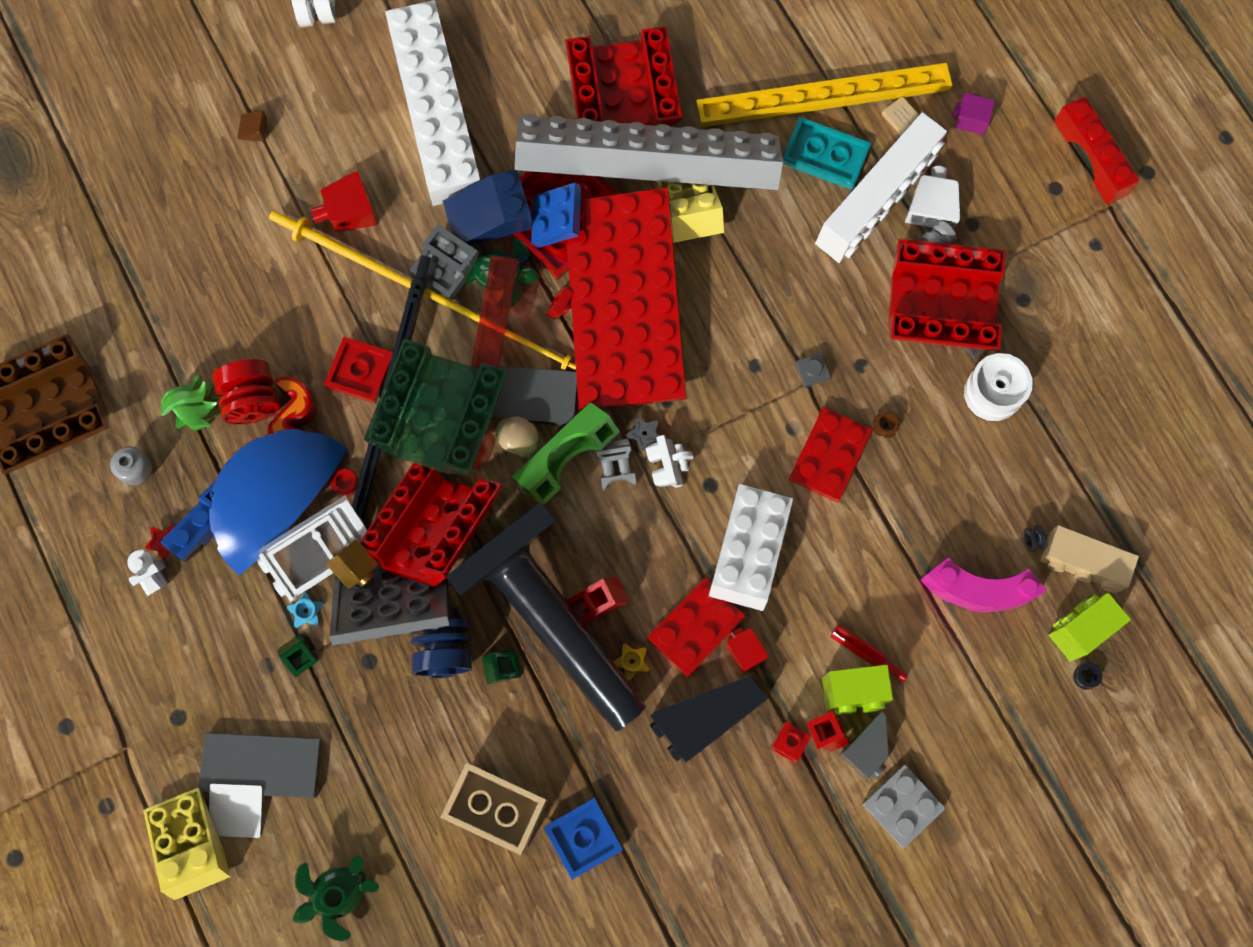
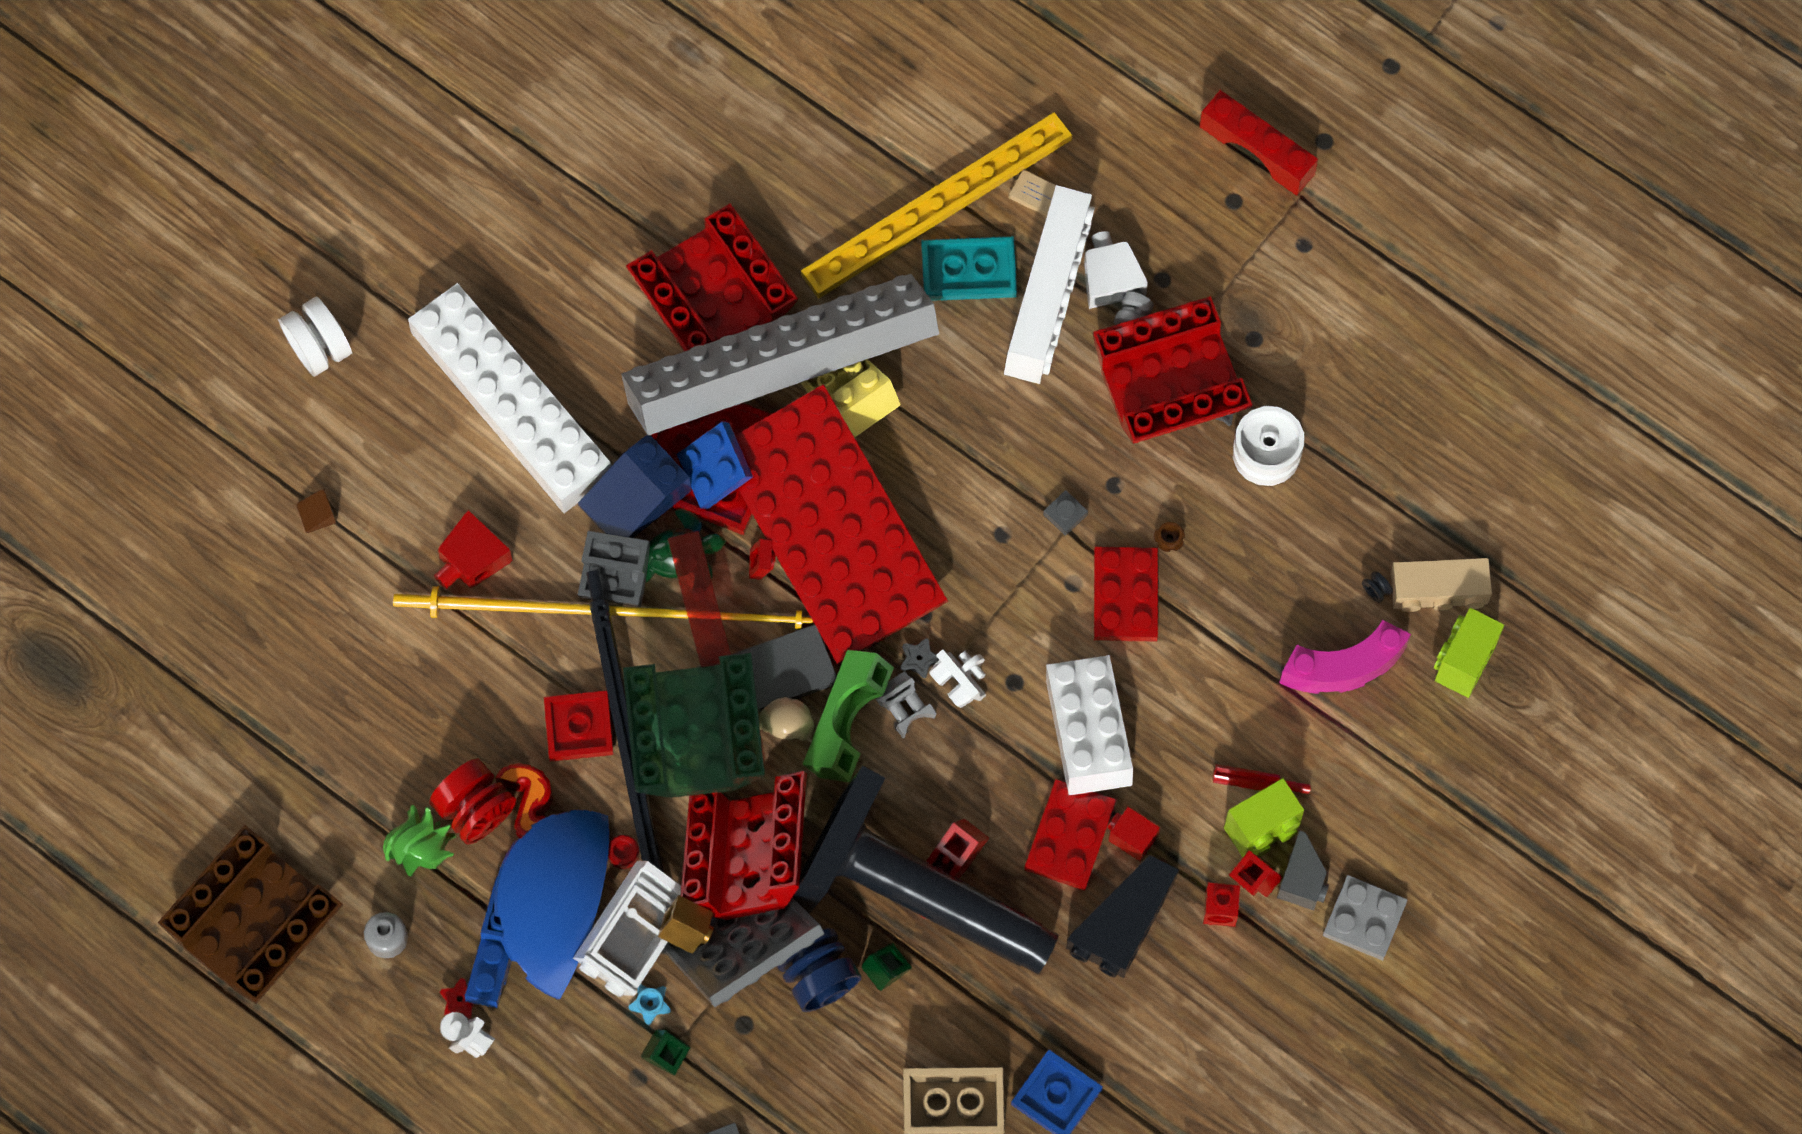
camera: 25 degrees left, 5 degrees down
yellow plate [614,644,649,680] -> none
magenta brick [952,93,995,135] -> none
black bush [1073,662,1103,690] -> none

